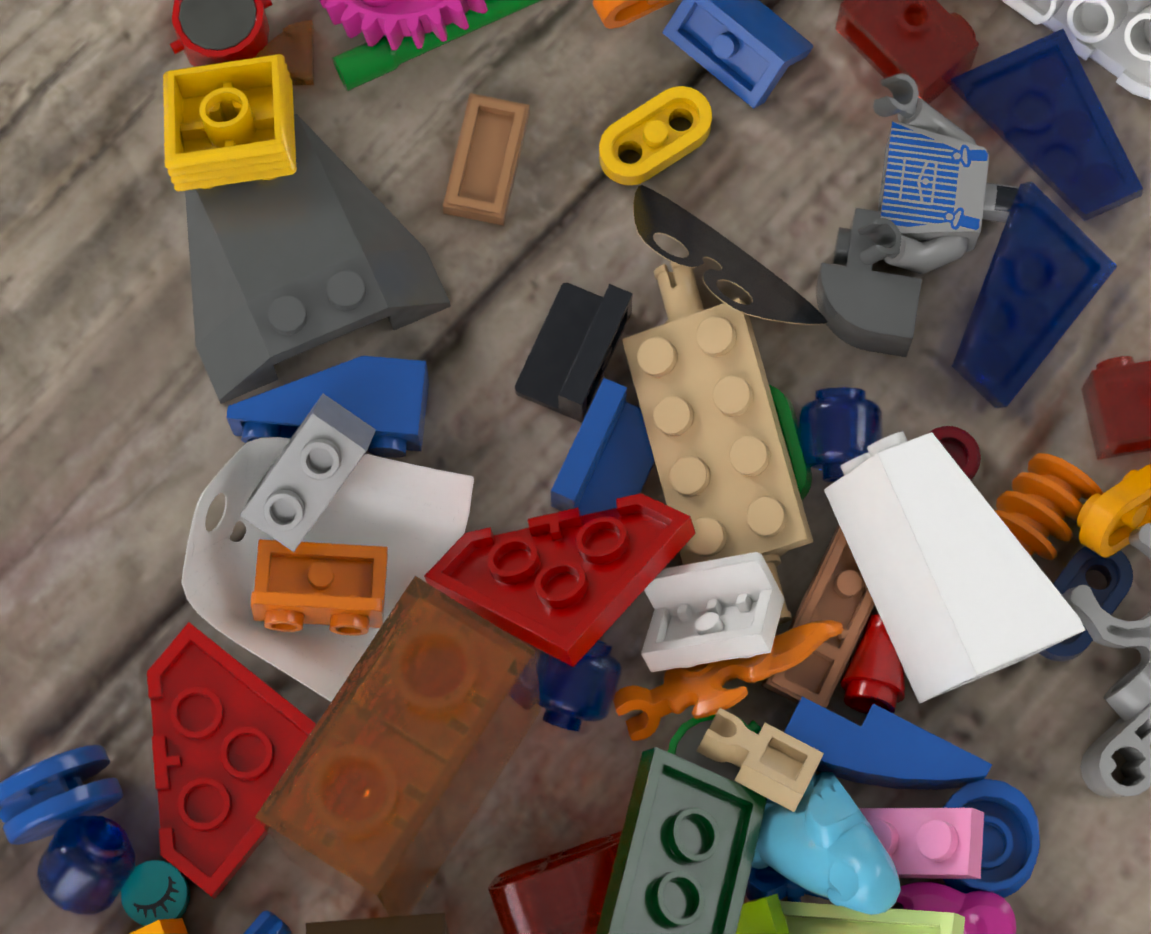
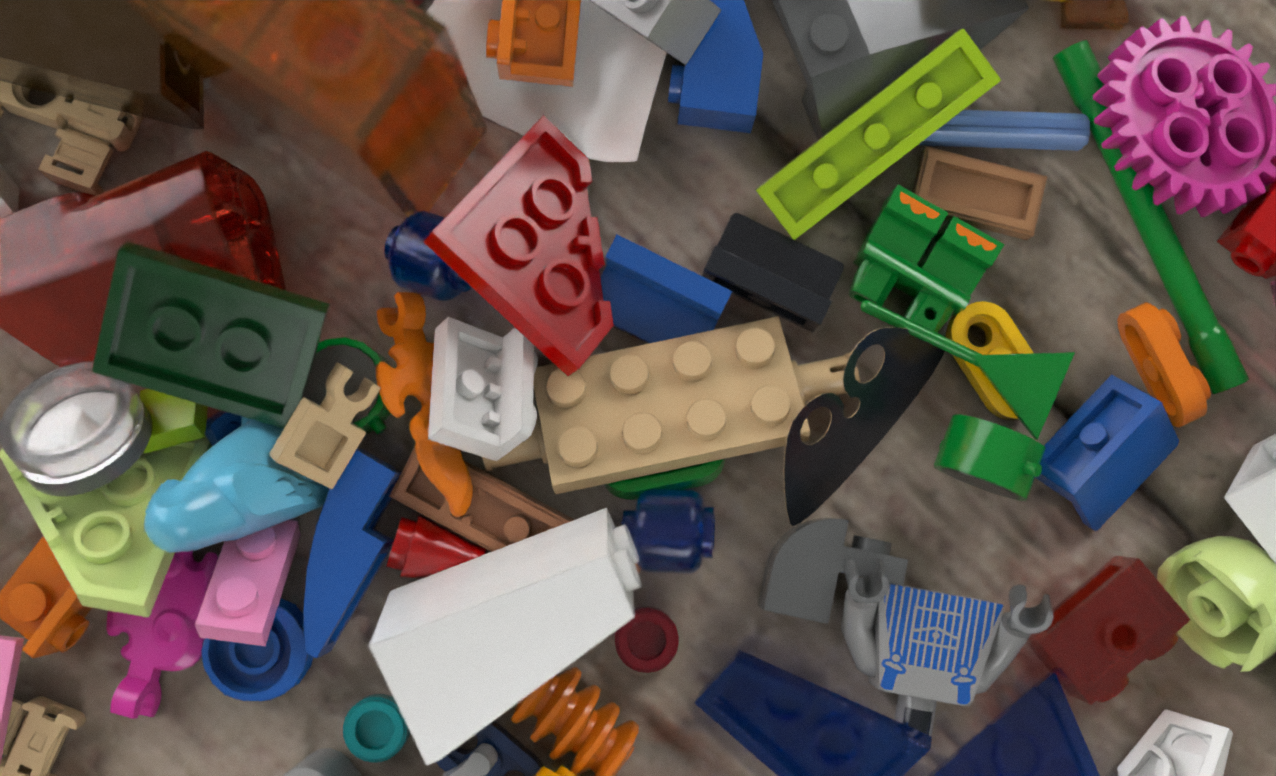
camera: 90 degrees right, 10 degrees up
none -> teal tile [343,694,410,763]
none -> lime plate [755,28,1002,240]
none -> green hips [848,185,1005,333]
none -> green piece [860,300,1075,440]
none -> medium blue axle [919,110,1090,151]
none -> green piece [934,414,1046,501]

